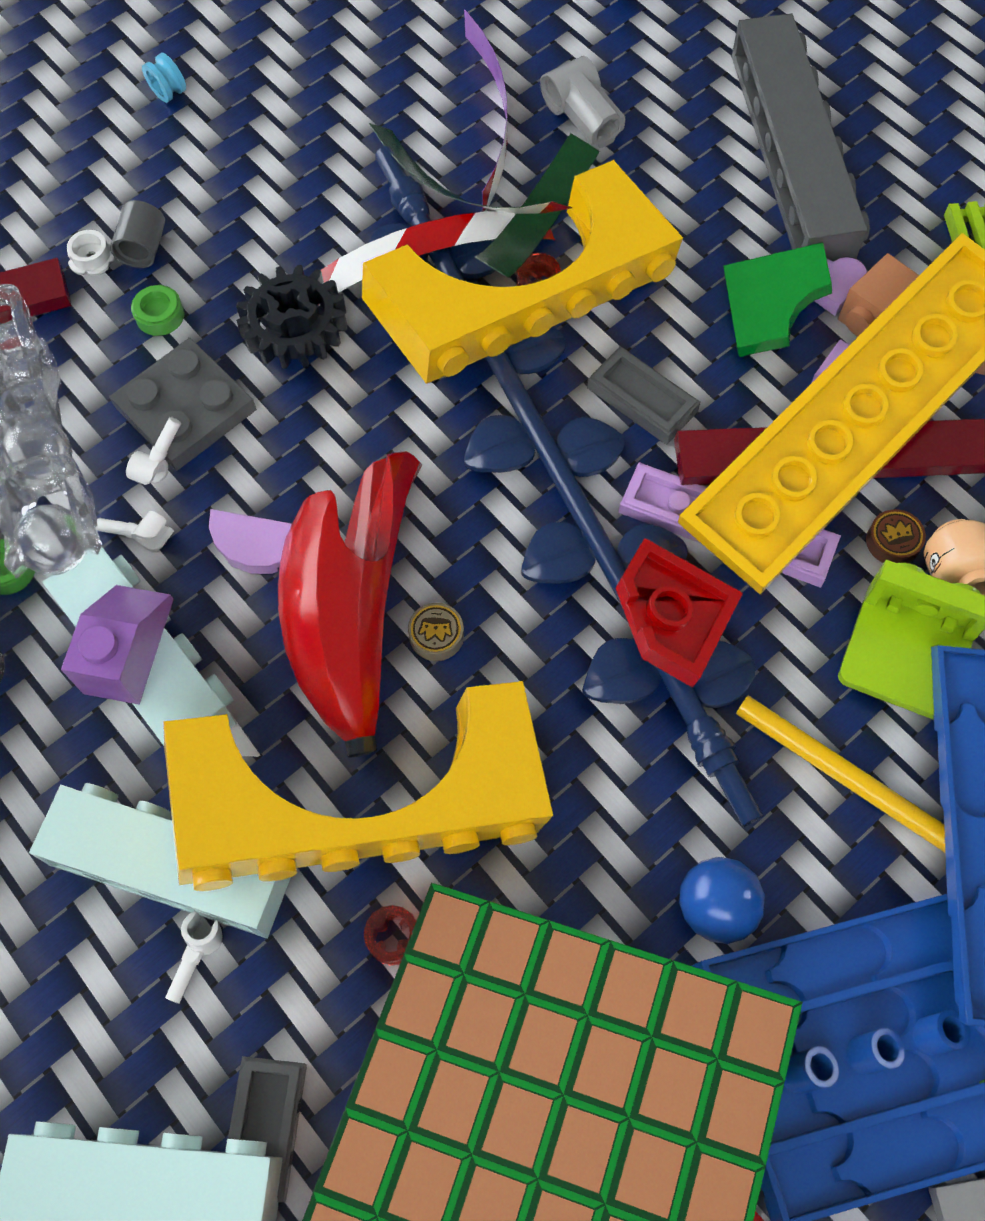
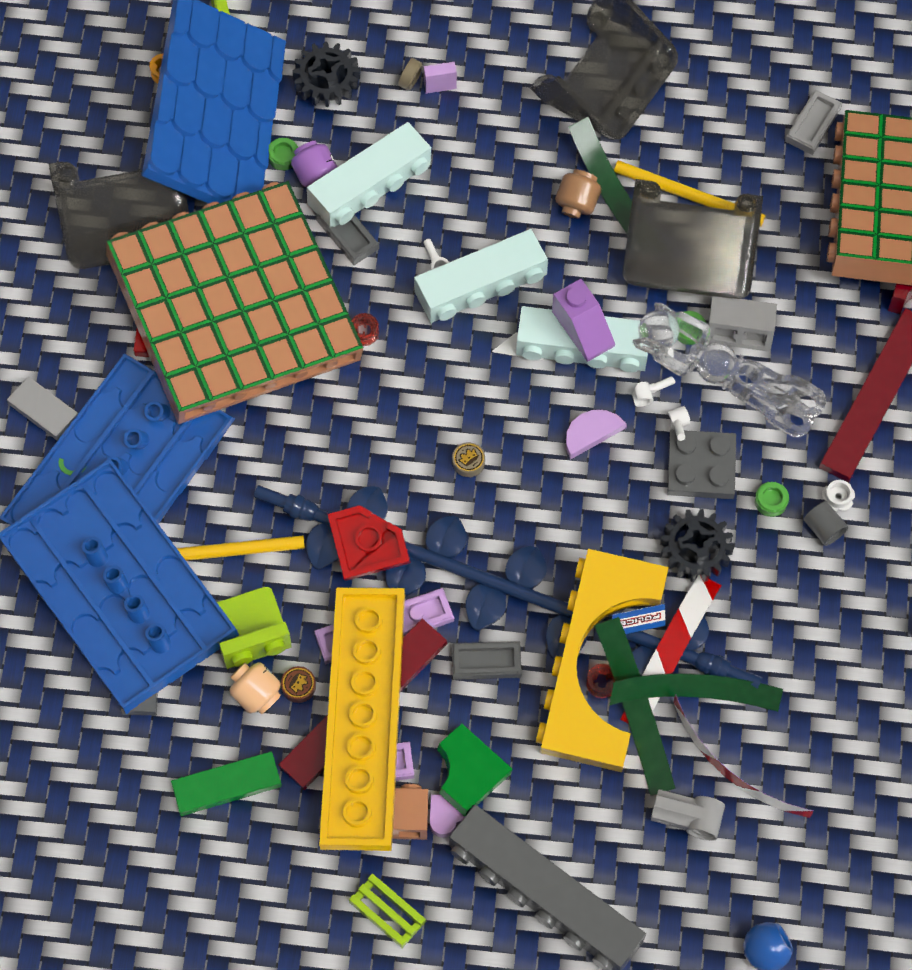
camera: 135 degrees right, 0 degrees up
yellow arch [163,681,553,891] -> none
red piece [278,451,422,758] -> none
blue piece [679,857,765,944] -> none

